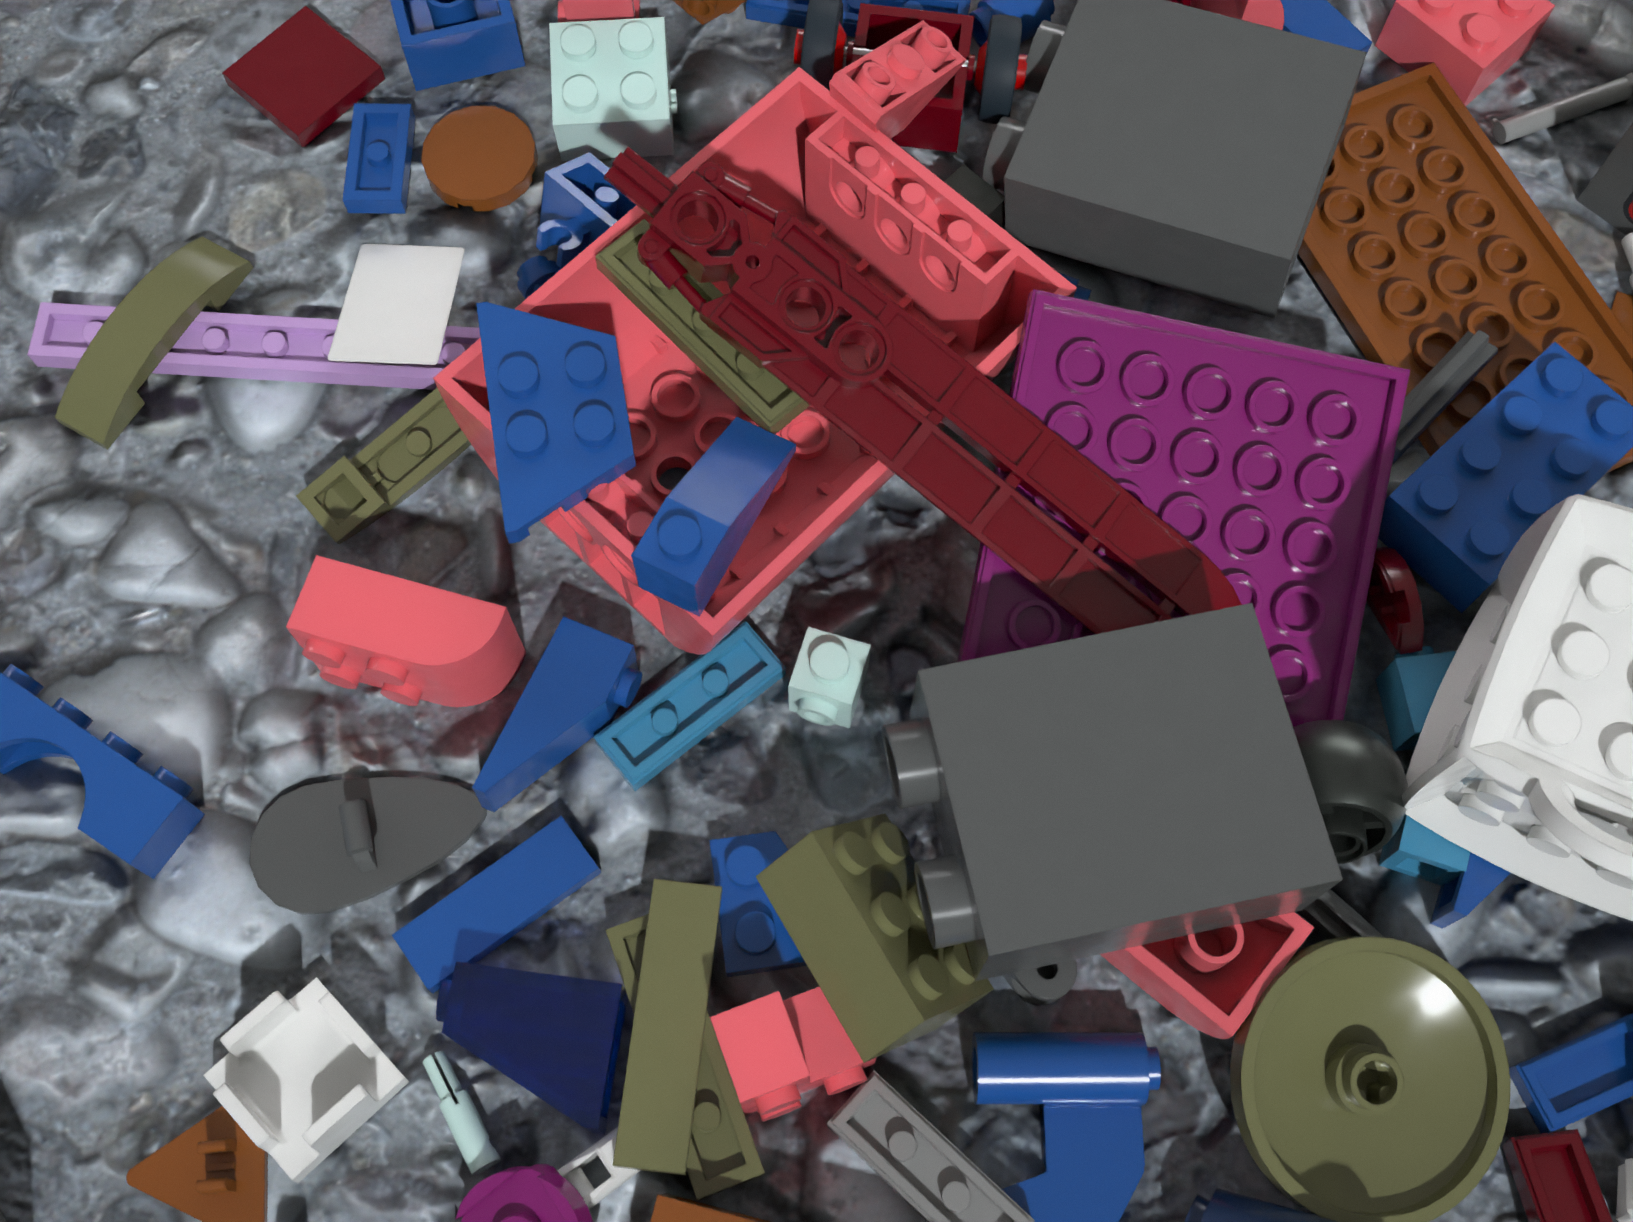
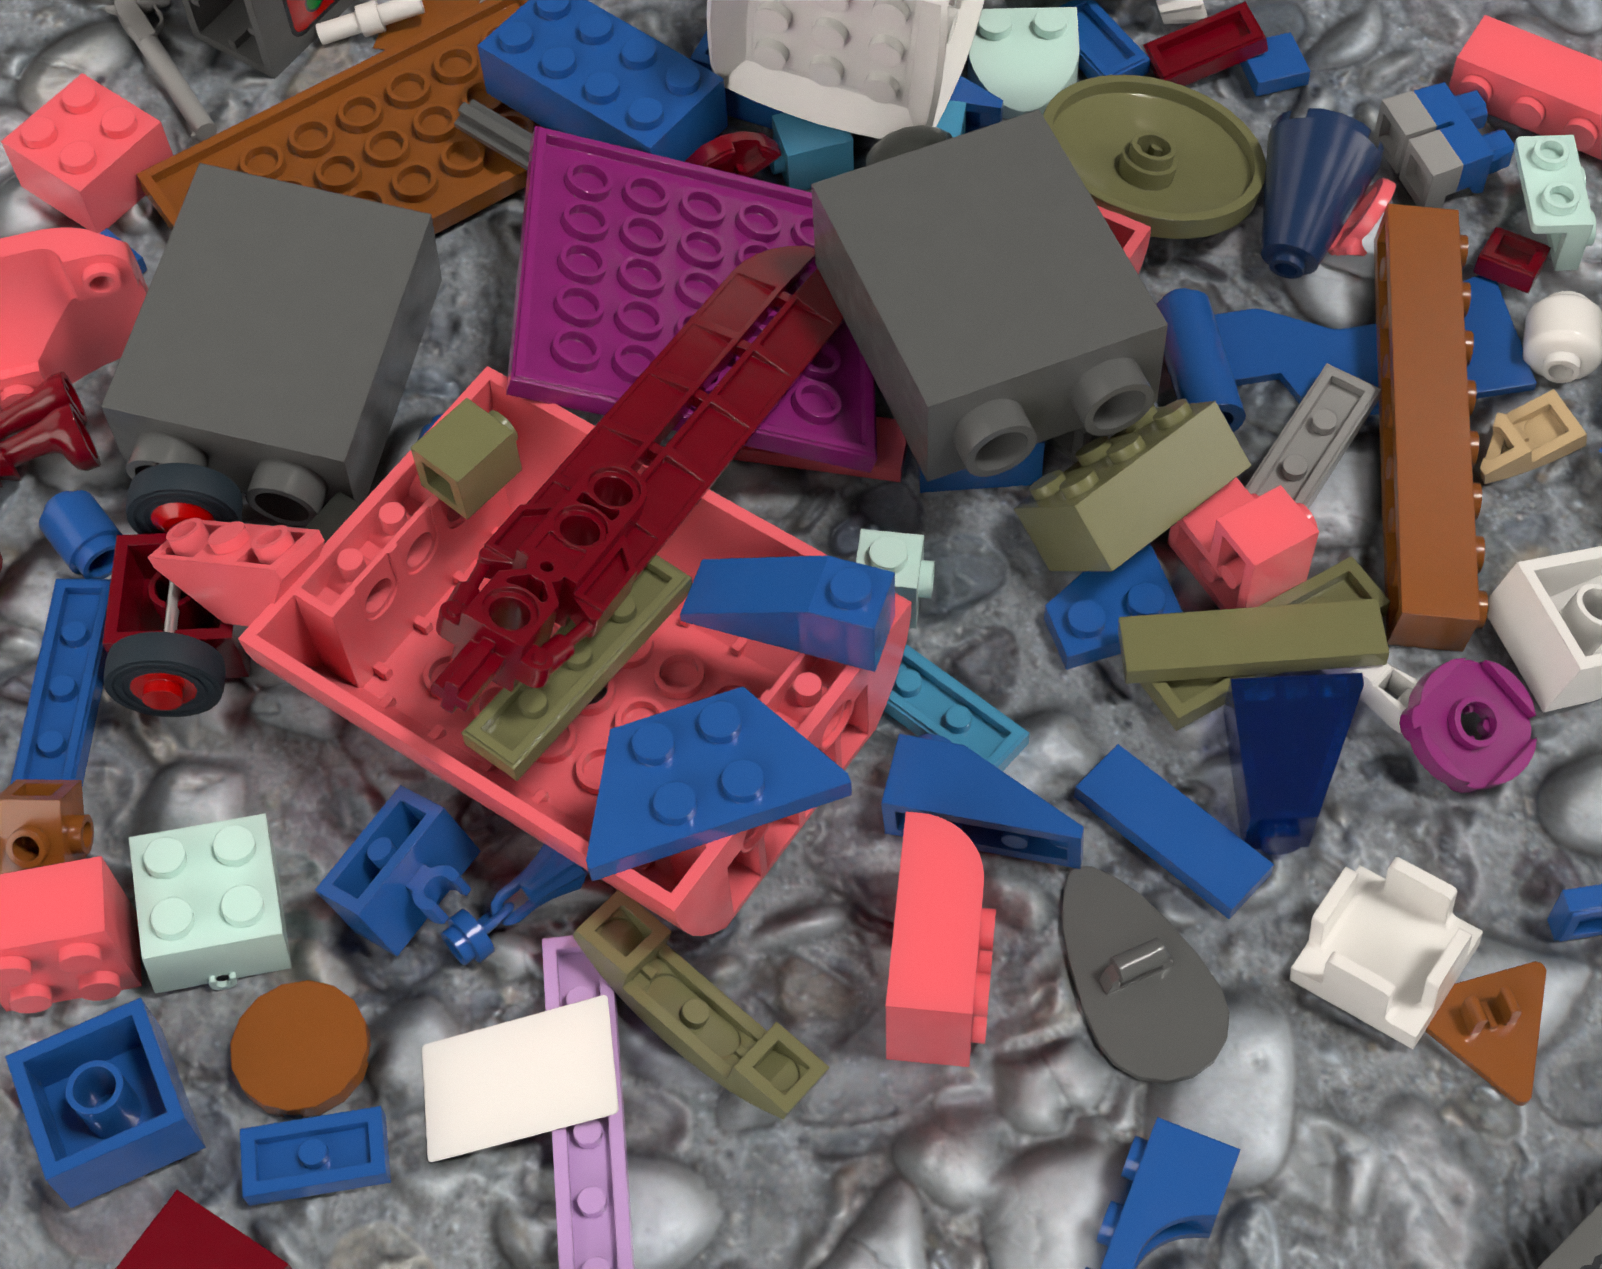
camera: 95 degrees left, 10 degrees down
light aqua piece [423,1051,501,1176] -> none
none -> olive brick [410,398,522,520]
none -> light aqua slope [967,7,1079,119]

